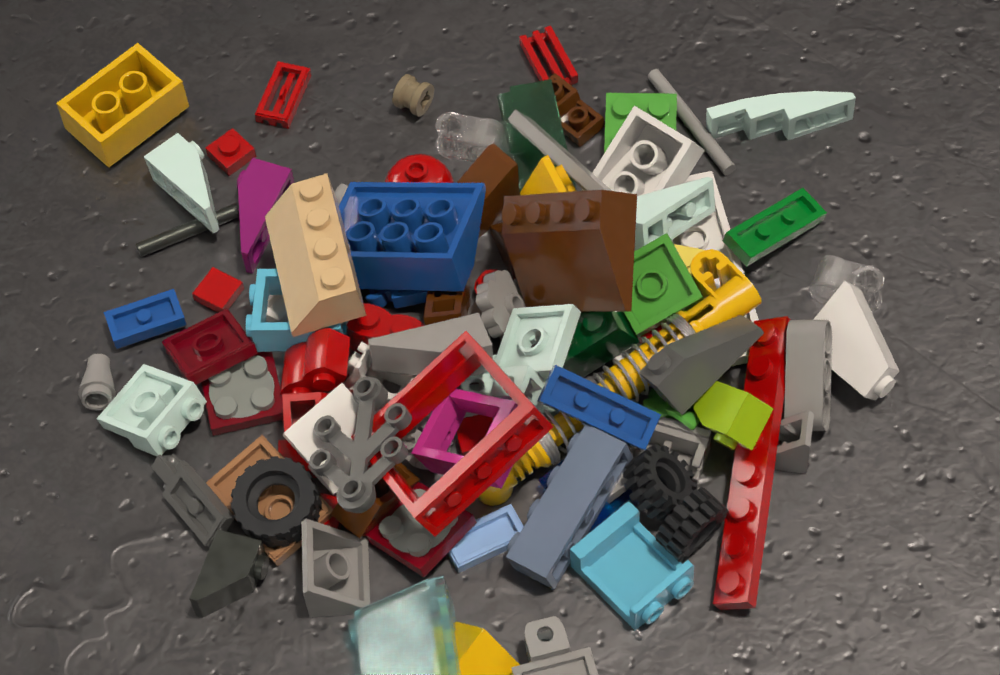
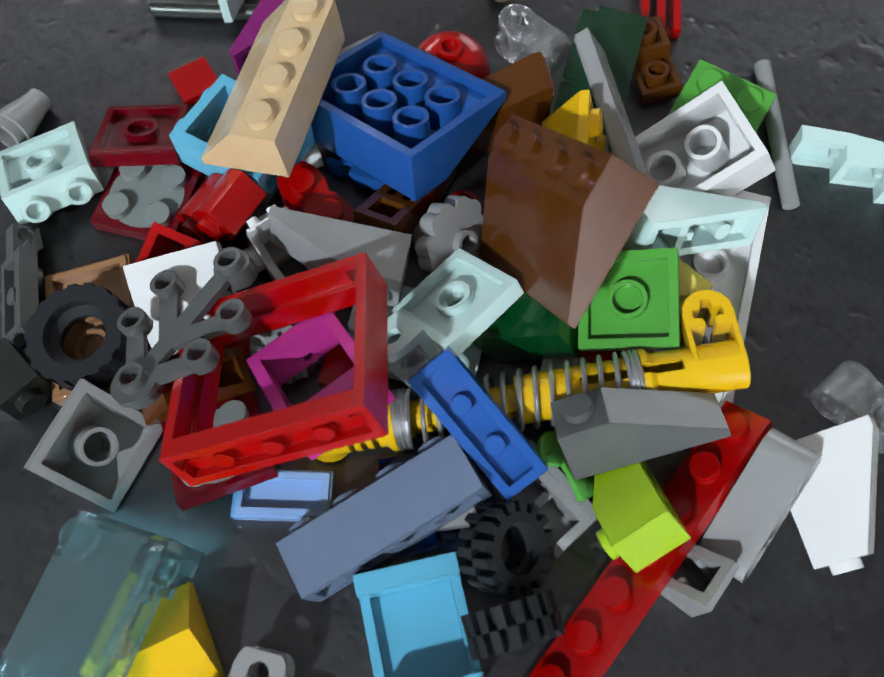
camera: 25 degrees right, 10 degrees up
blue plate [104,289,187,349] -> none
green plate [722,188,827,267] -> none

